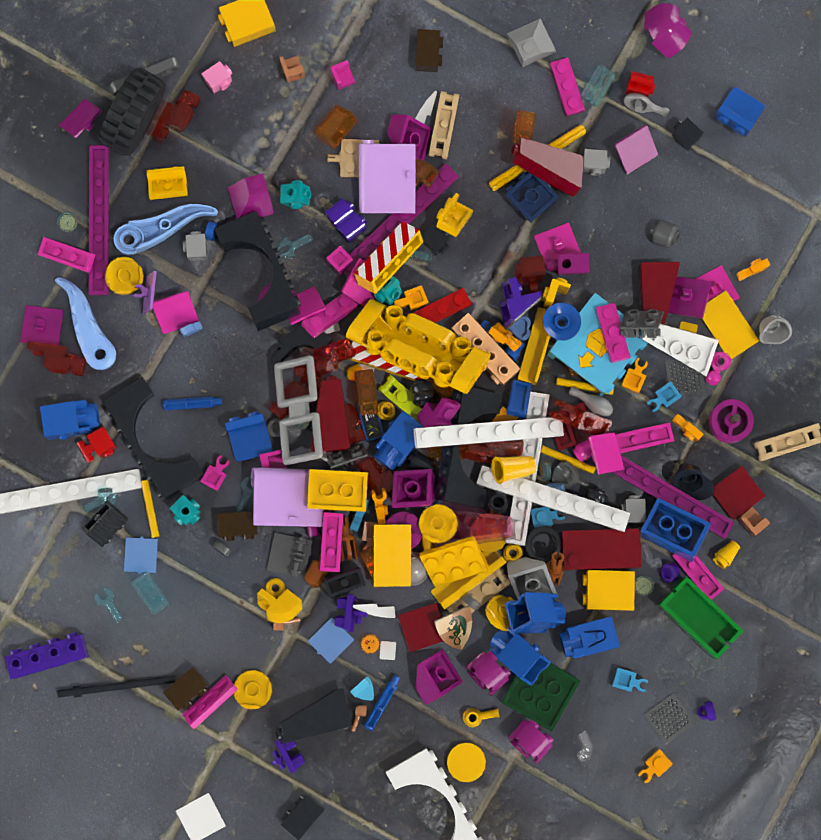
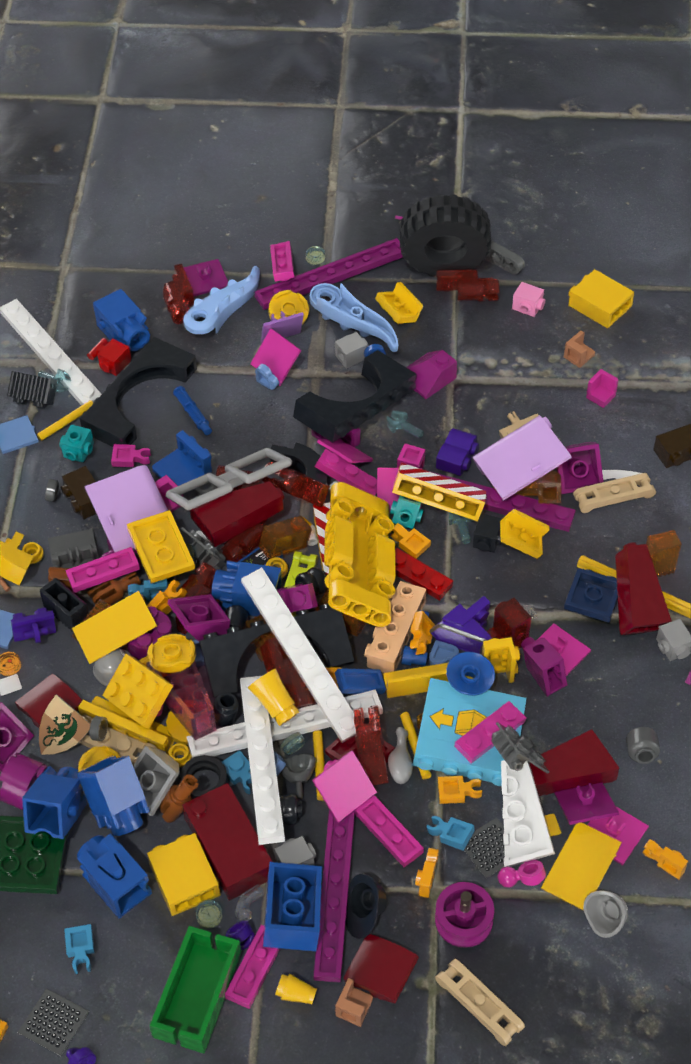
camera: 70 degrees right, 30 degrees down
teal brick [280,181,311,209] -> none
clear orange brick [314,105,358,149] -> none
white sticker [353,604,395,618] -> none

